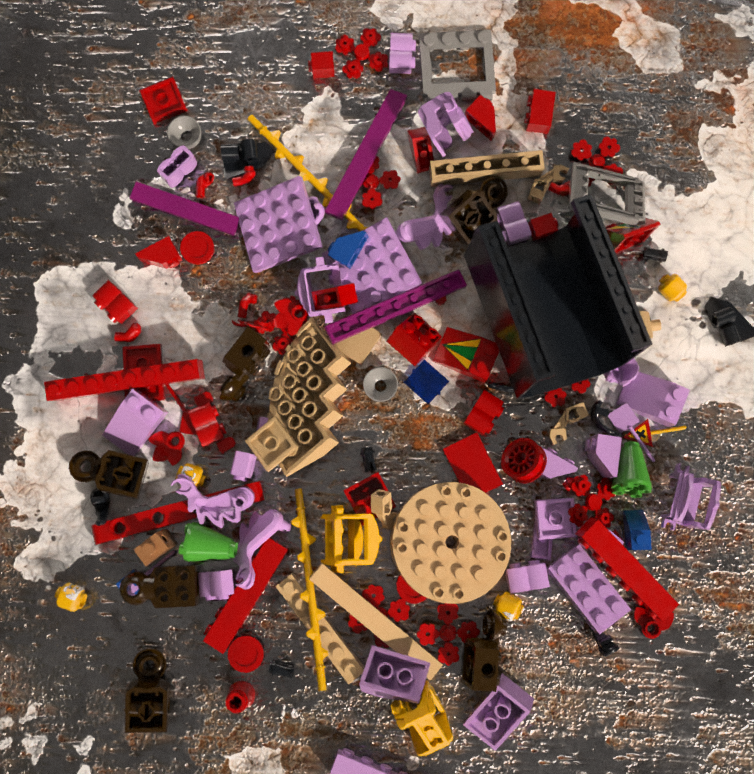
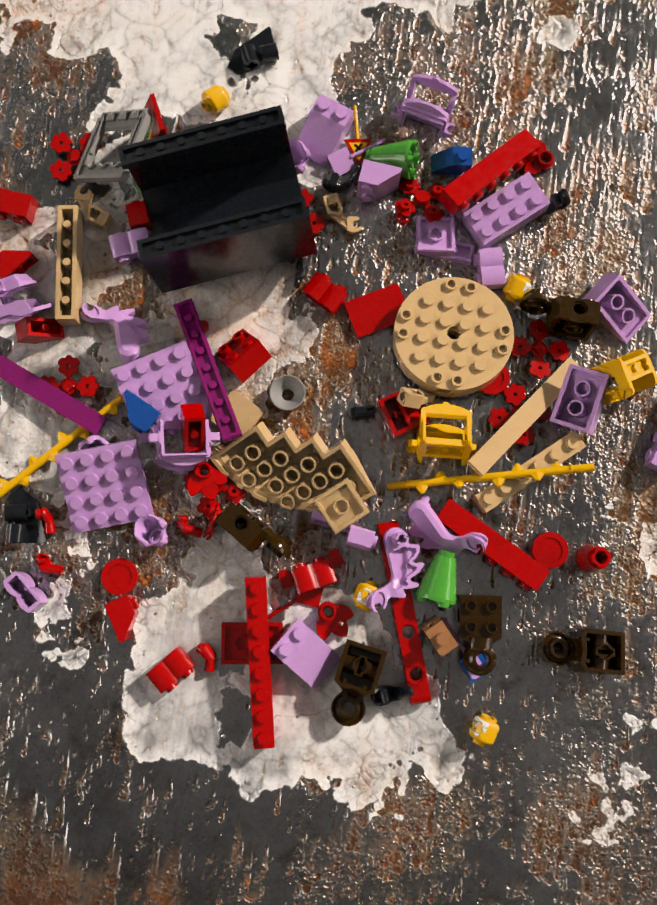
camera: 85 degrees left, 0 degrees up
magenta tile [129,182,239,236] -> none
lavender brick [198,569,234,600] -> none
black pin [268,660,295,679] -> none
clear blue piece [404,359,449,405] -> none
red slope [433,327,499,384] -> none
dark brown brick [440,177,508,245] -> none
red wheel [501,438,547,484] -> none
lavender slope [541,448,578,479] -> none
red arm [548,180,570,197] -> none
black pin [642,247,668,263] -> none
none -> lavender hair [134,514,168,548]

